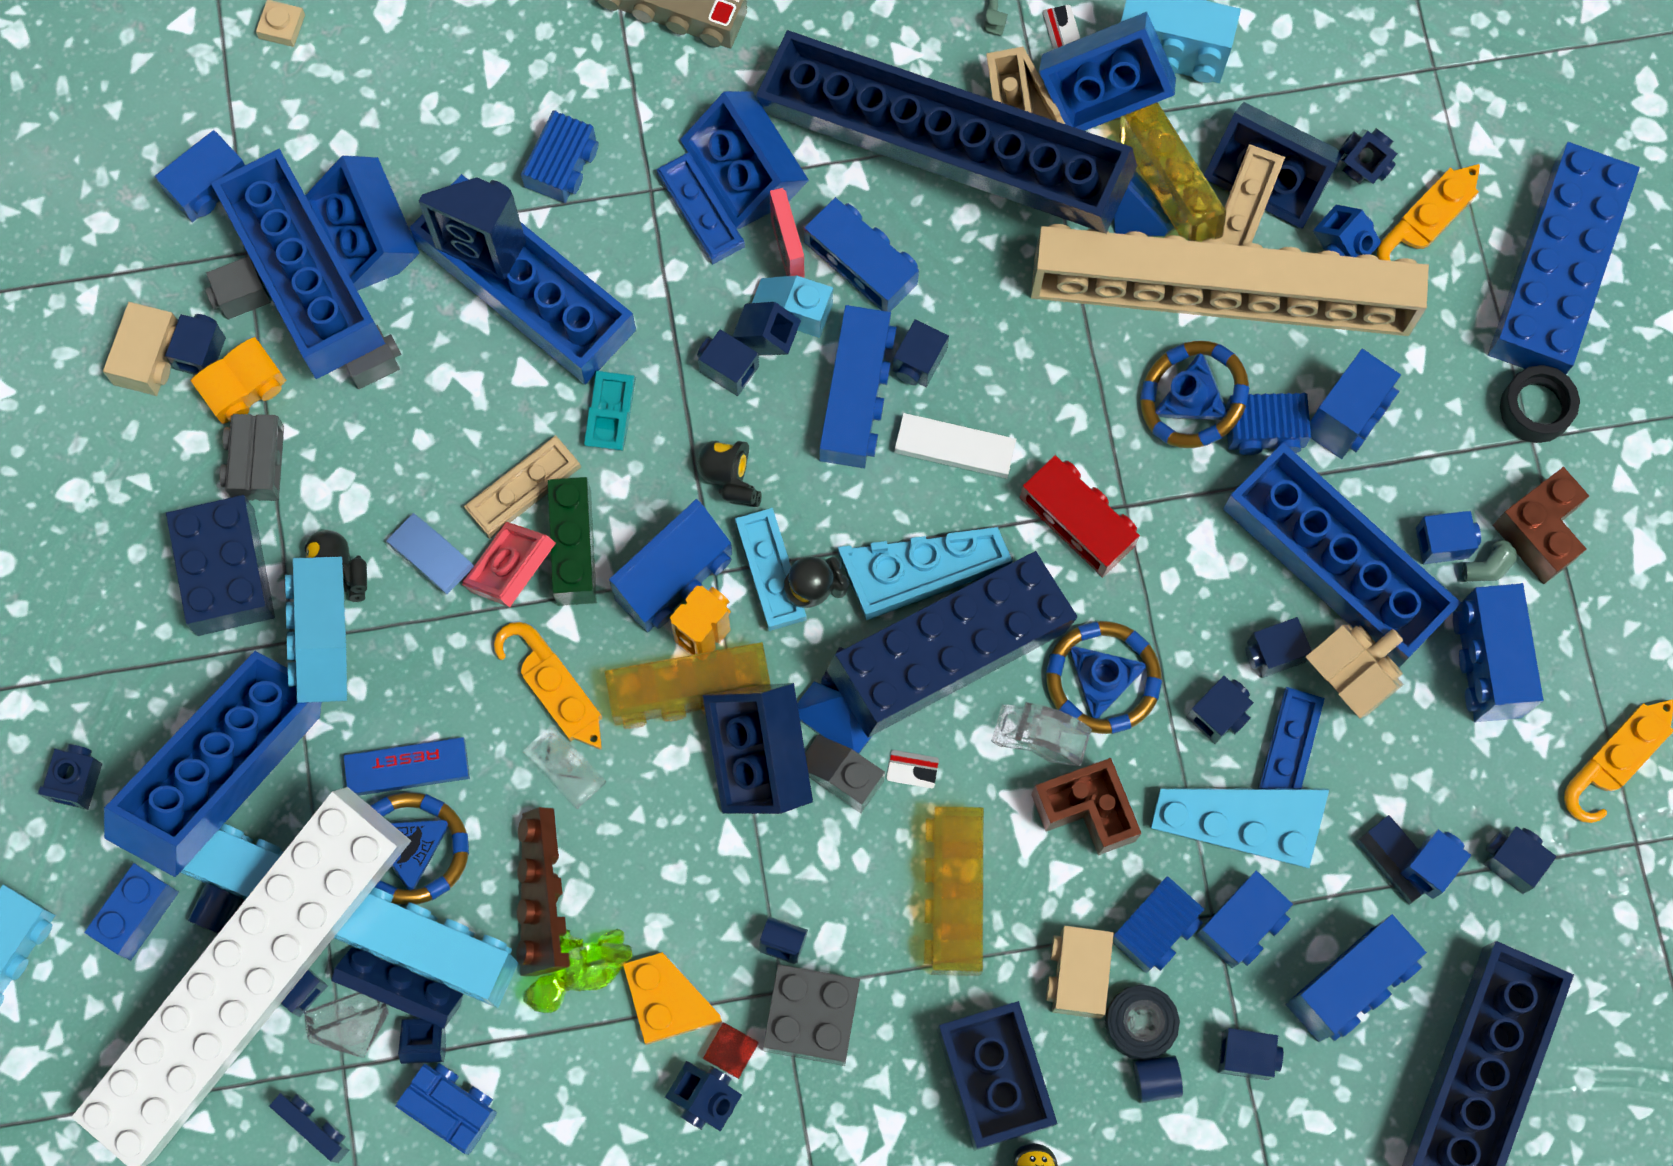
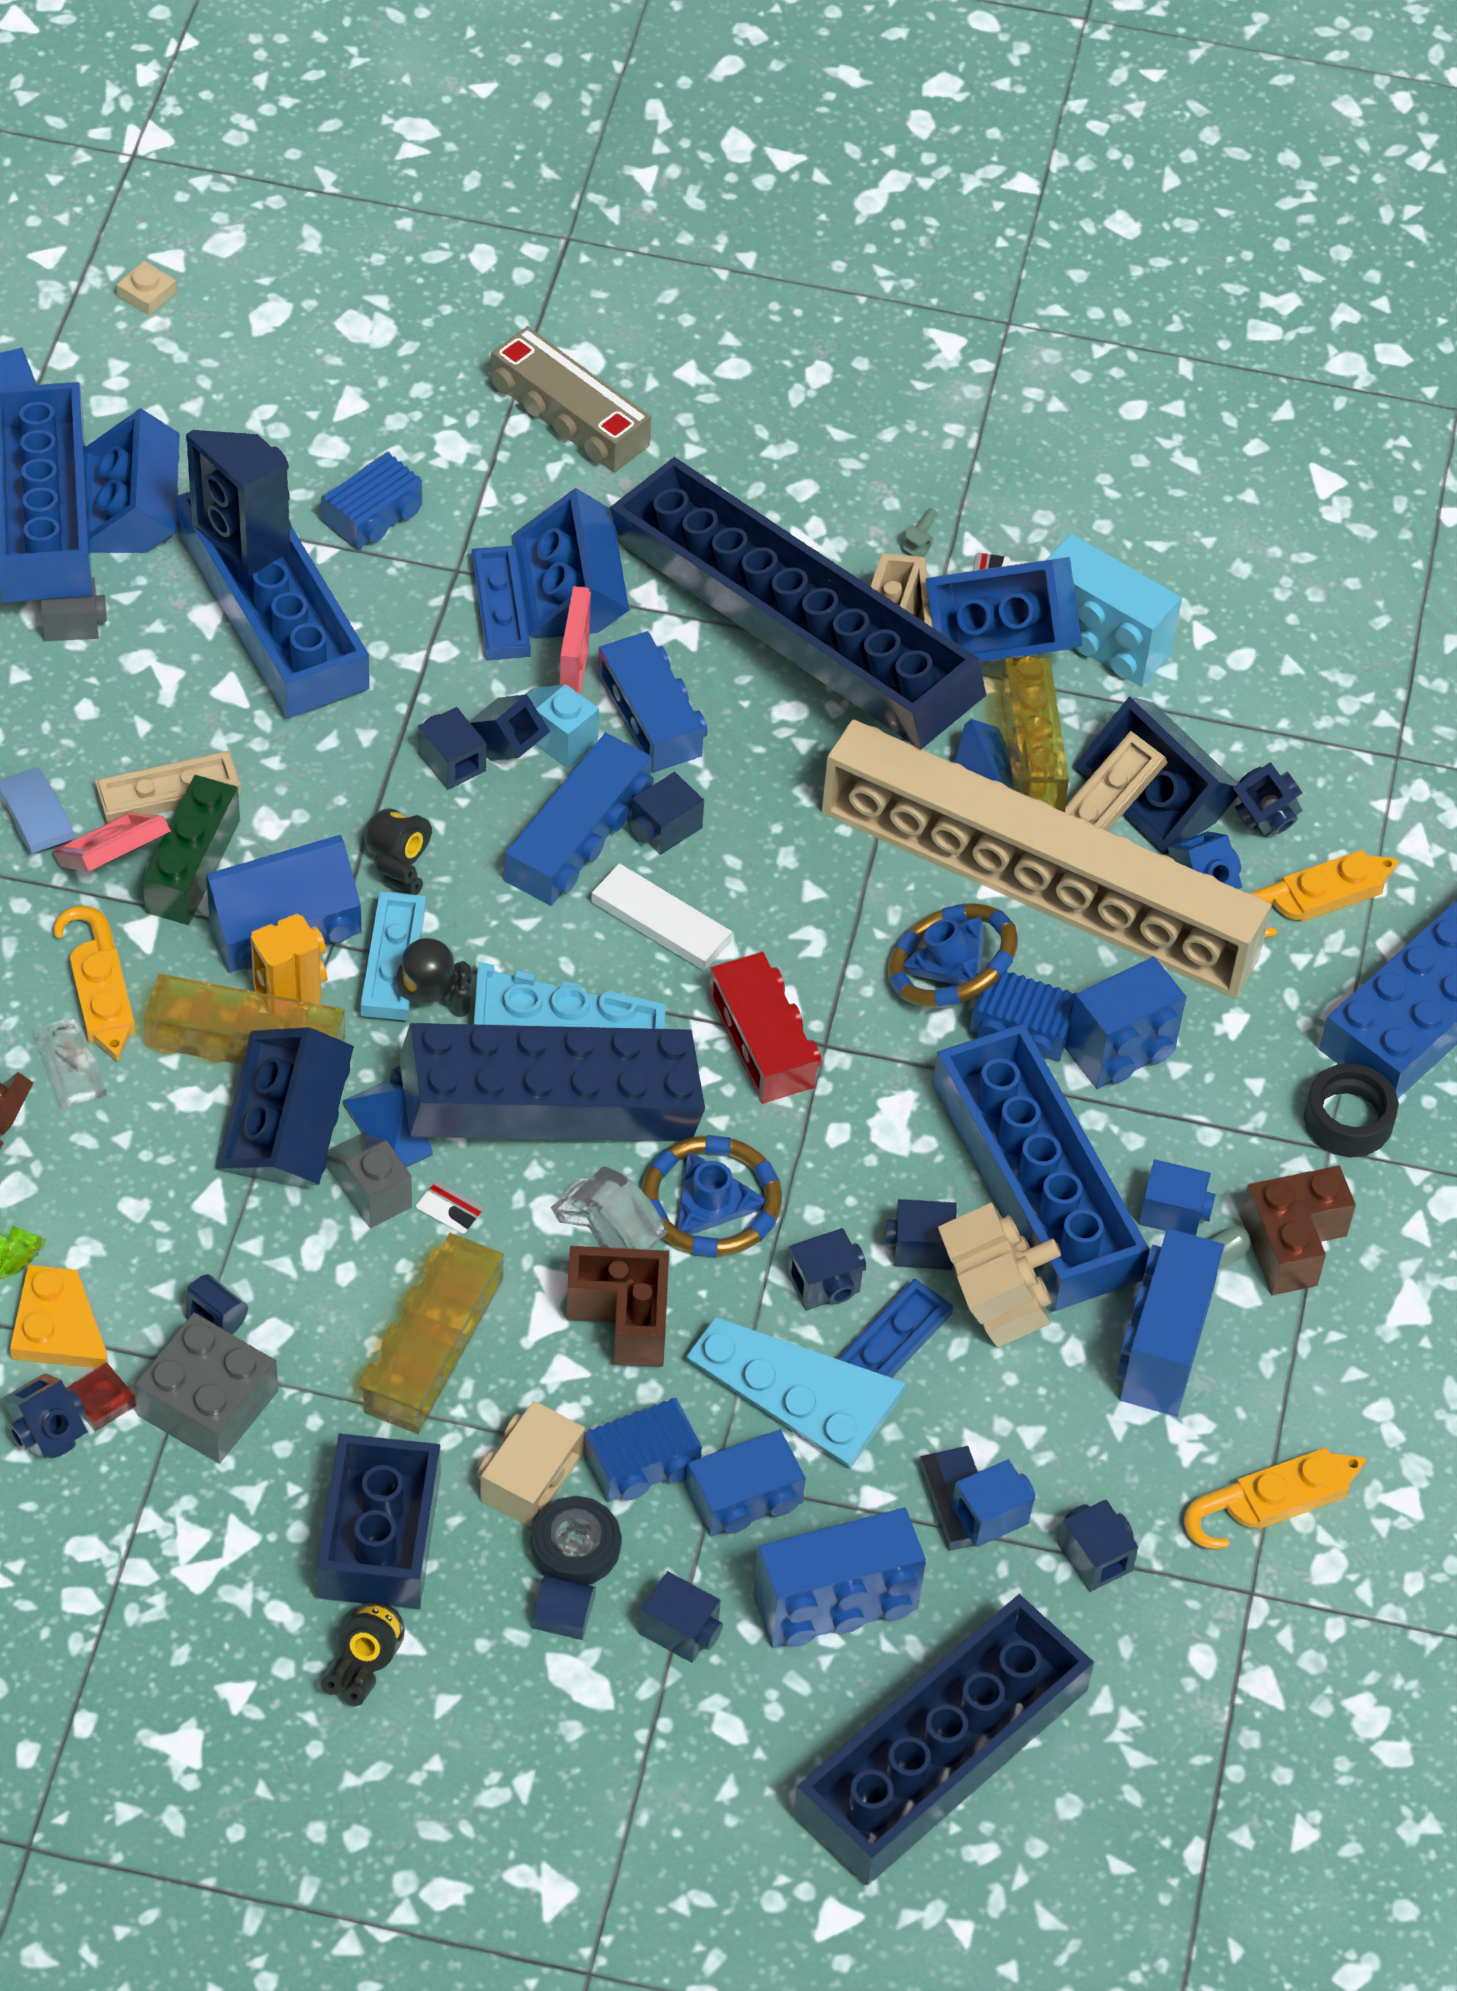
camera: 20 degrees right, 20 degrees down
teal slope [584,371,636,451] -> none

